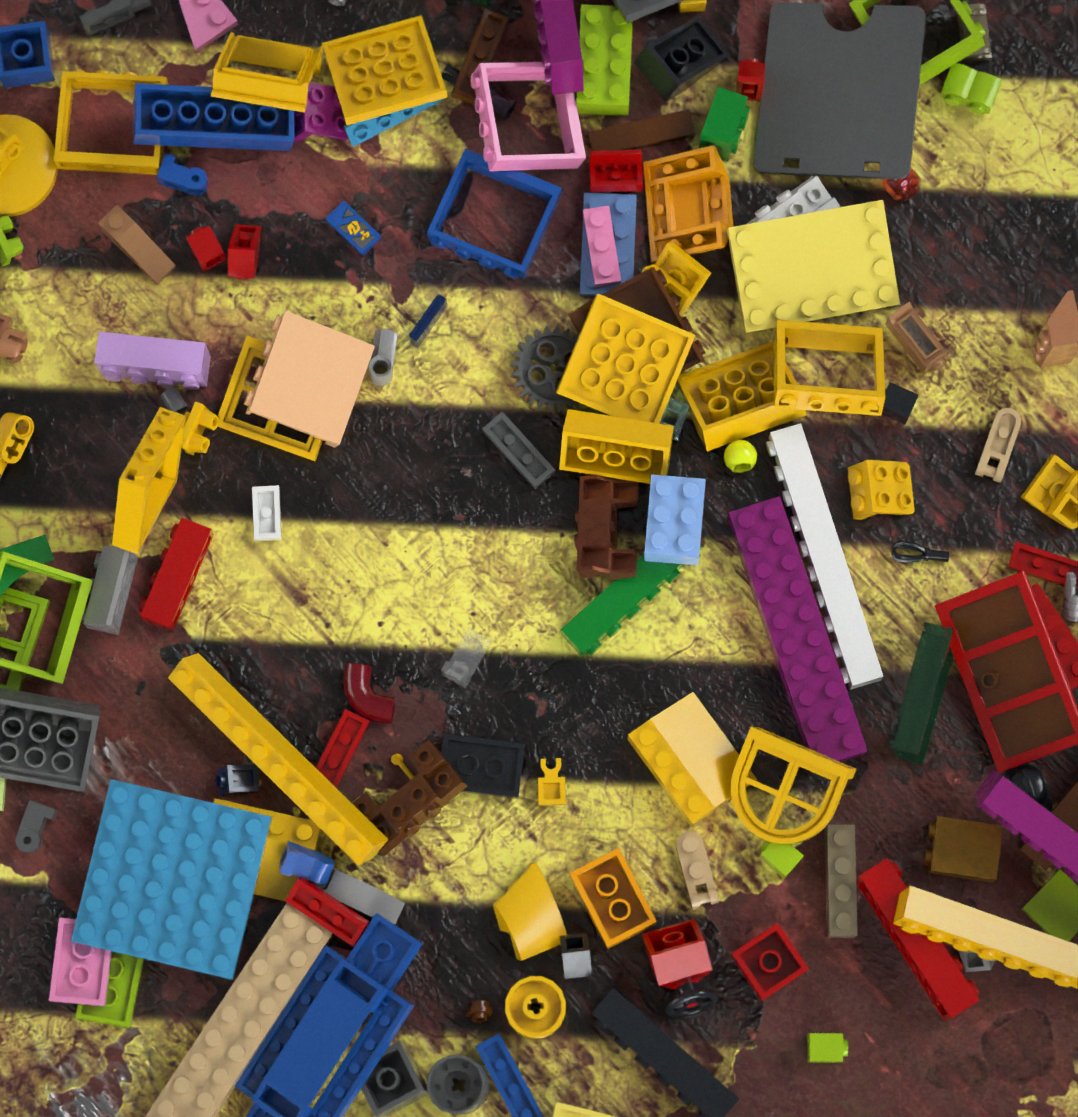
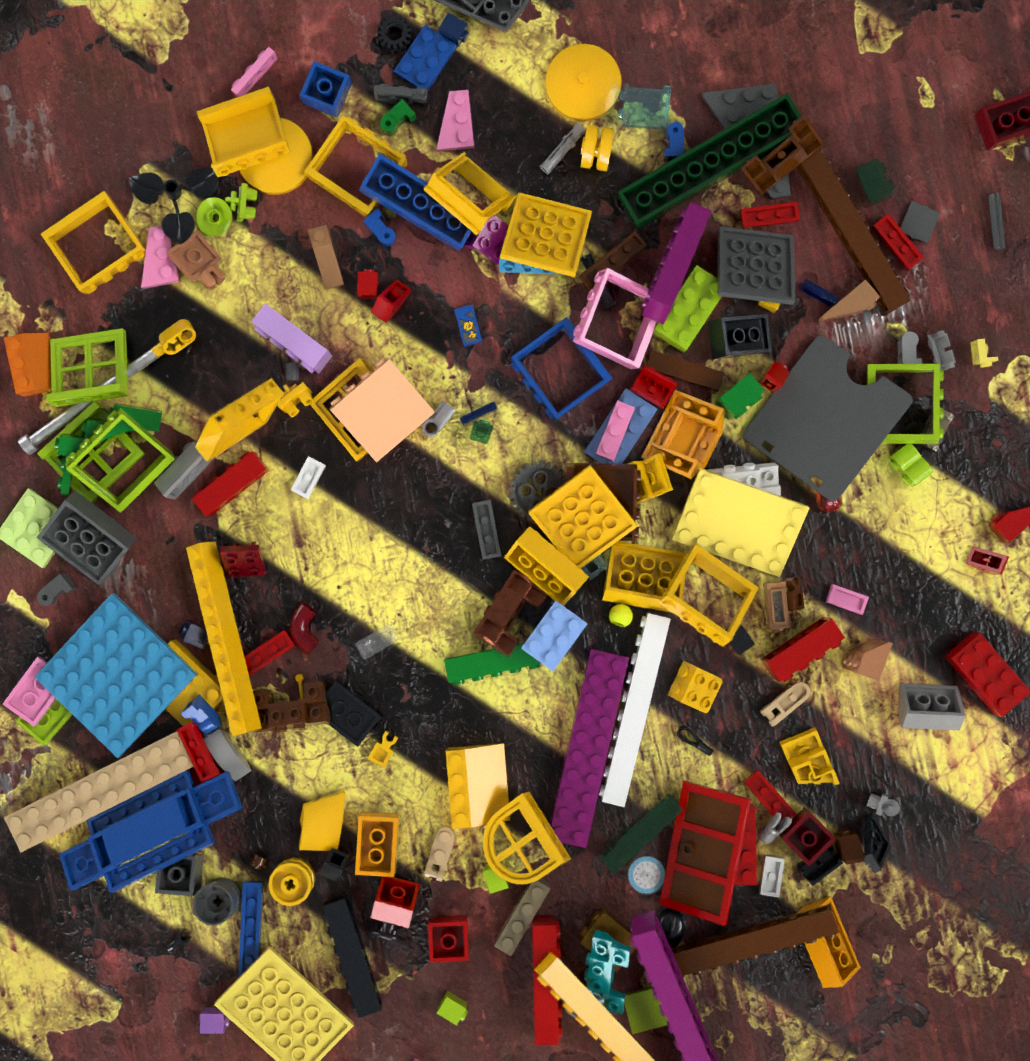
camera: 25 degrees right, 10 degrees up
none -> dark red plate [220,541,266,577]
none -> green leg [380,99,417,136]
none -> clear green bracket [470,419,493,444]
none -> teal bracket [584,930,631,1014]
none -> clear piece [628,856,666,895]
none -> red brick [760,617,845,682]
none -> reddish brown plate [786,576,805,611]
none -> bright pink tile [825,584,869,615]

